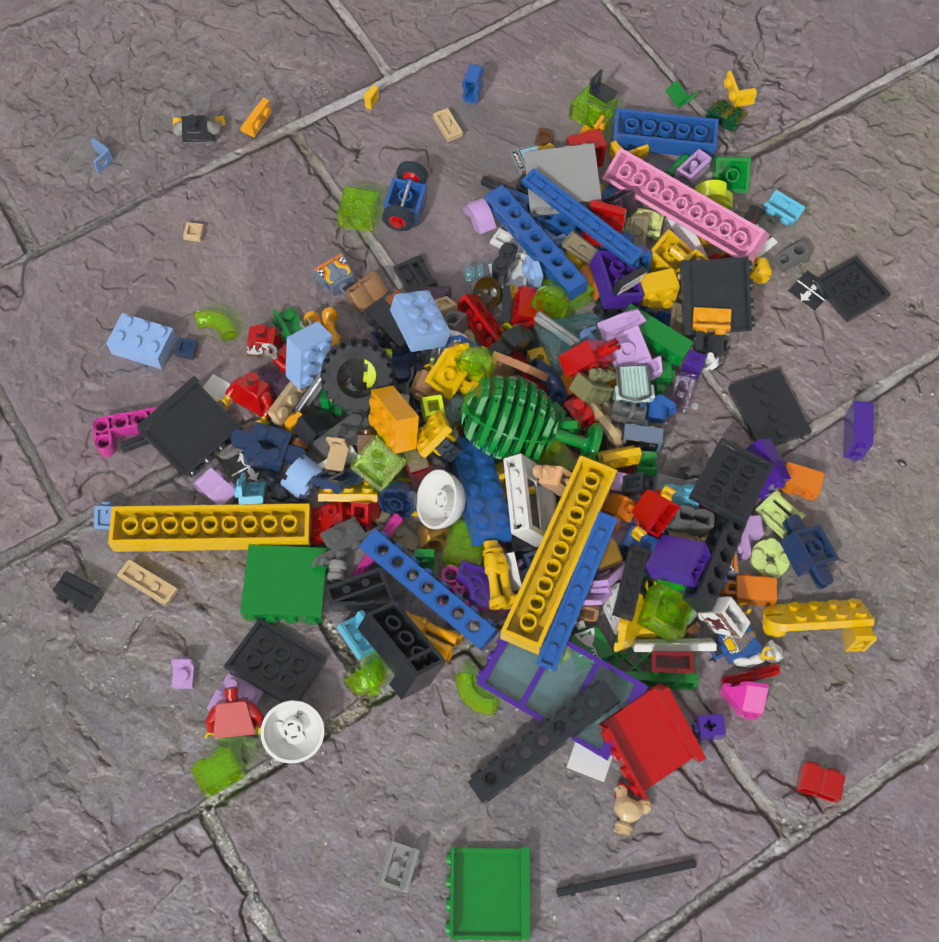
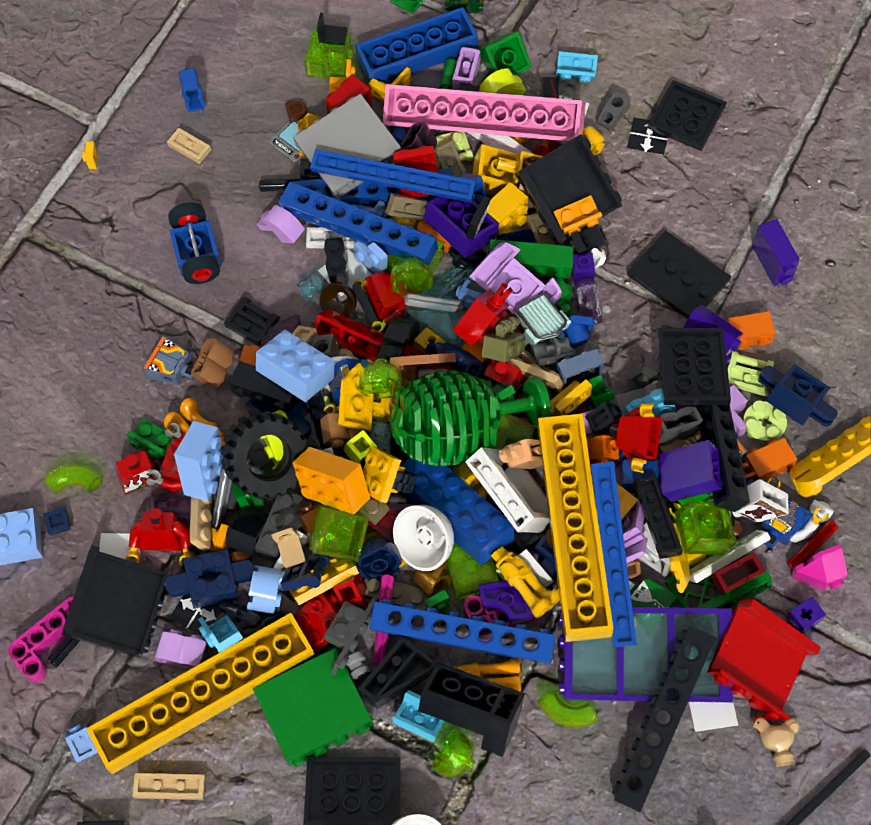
camera: 25 degrees left, 0 degrees up
clear neon green brick [337,186,380,232] -> none

